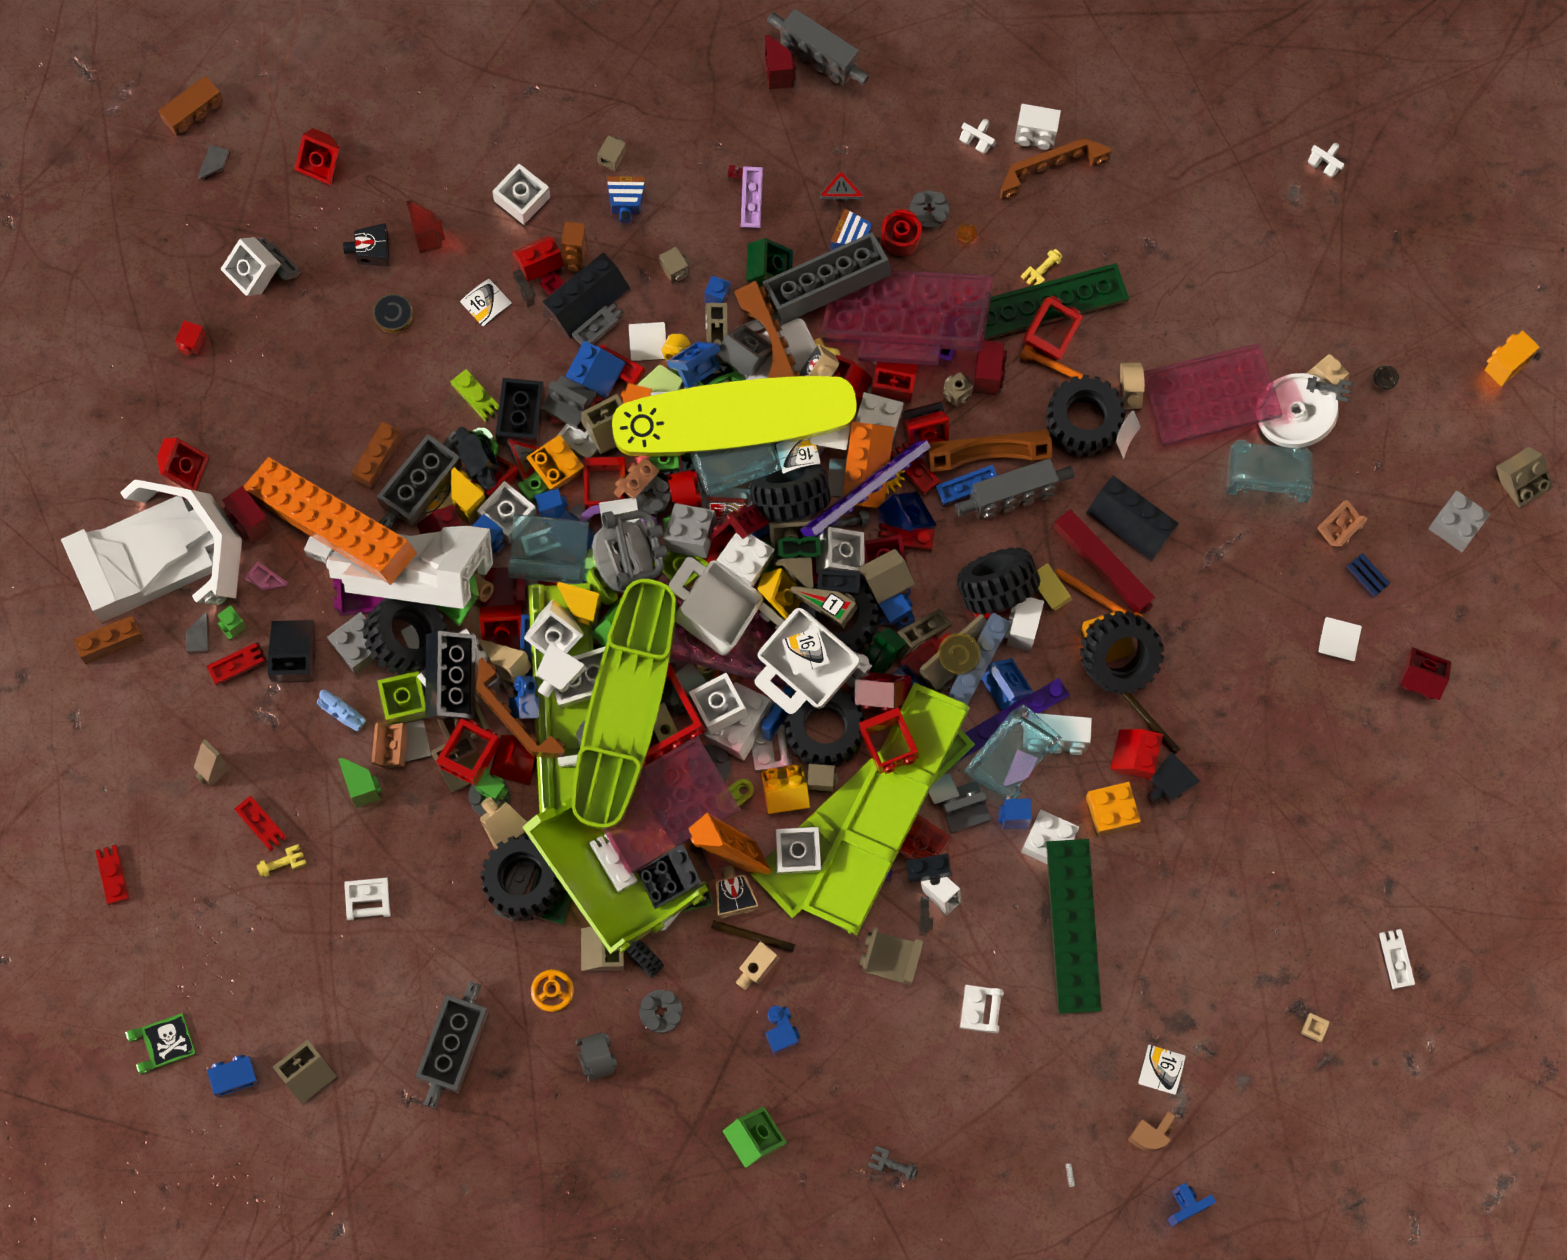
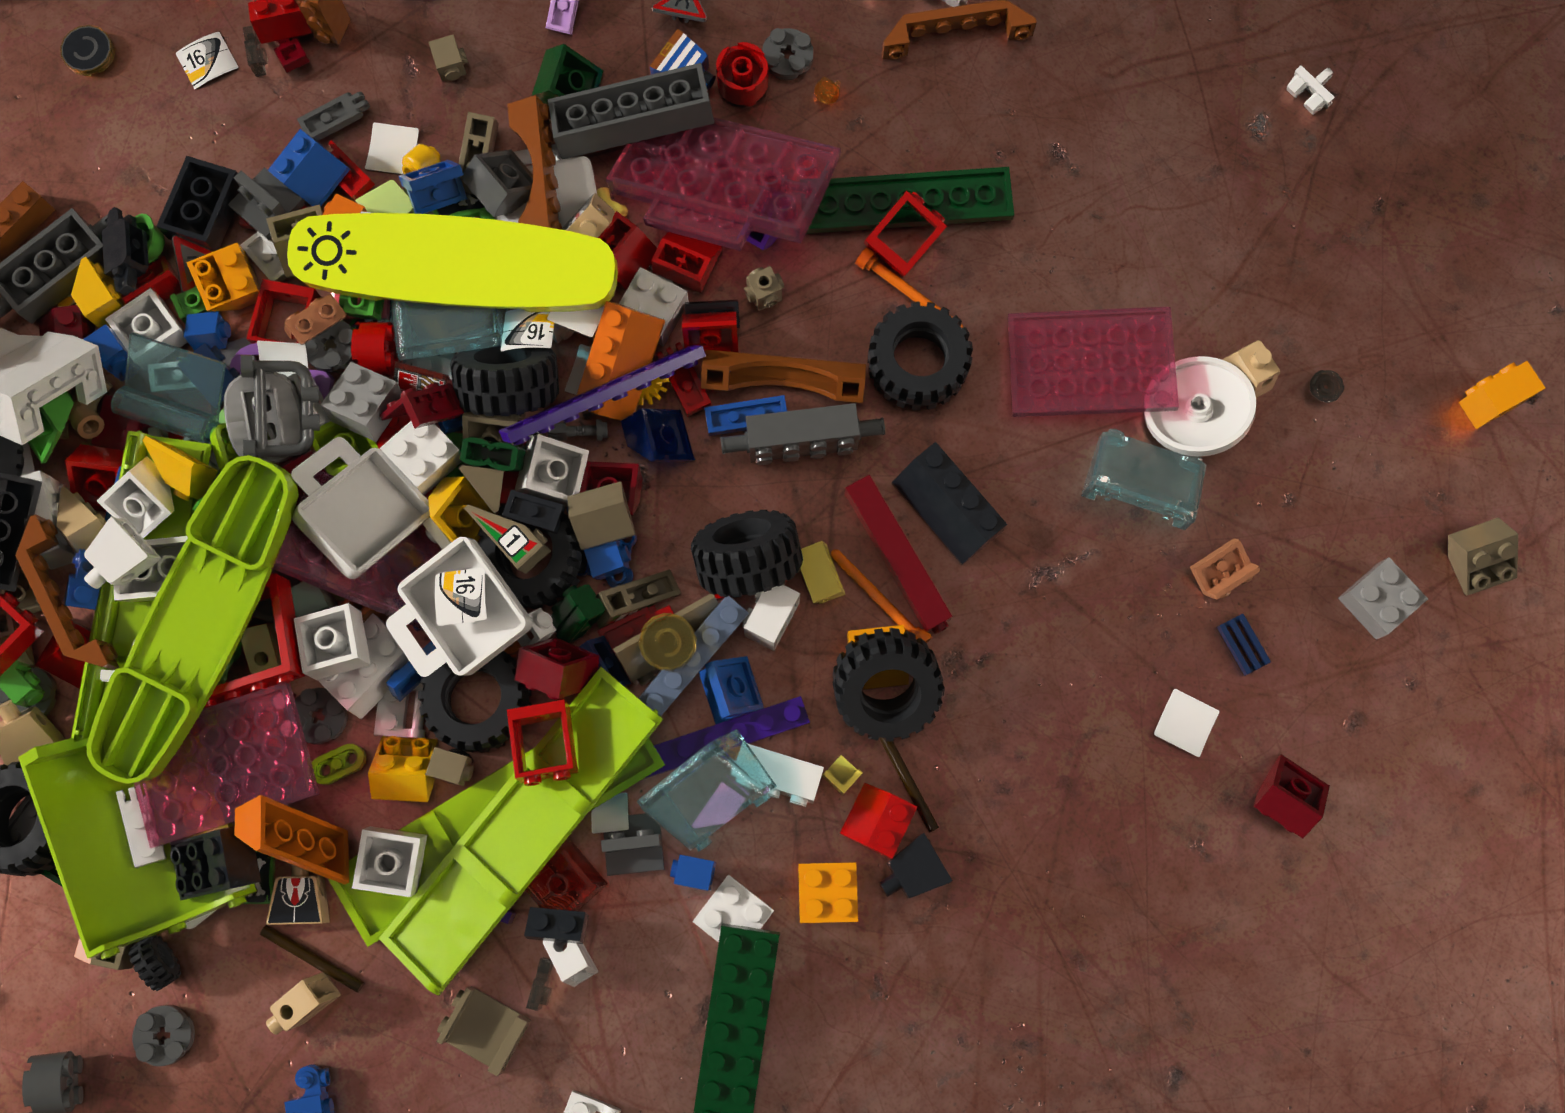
camera: 15 degrees right, 5 degrees up
lime hinge [450,369,499,422] -> none
light orange piece [531,969,574,1012] -> none
black slope [542,252,631,339] -> none
blue brick [704,275,731,303] -> none
red hinge [878,523,934,552] -> none
dark red brick [973,340,1007,395] -> none
light yellow hinge [1021,249,1063,285] -> none
white sticker [1116,410,1141,459] -> none
tan brick [1120,363,1144,409] -> none
dark grey hinge [1306,376,1354,402] -> none
none -> light yellow panel [822,755,863,795]

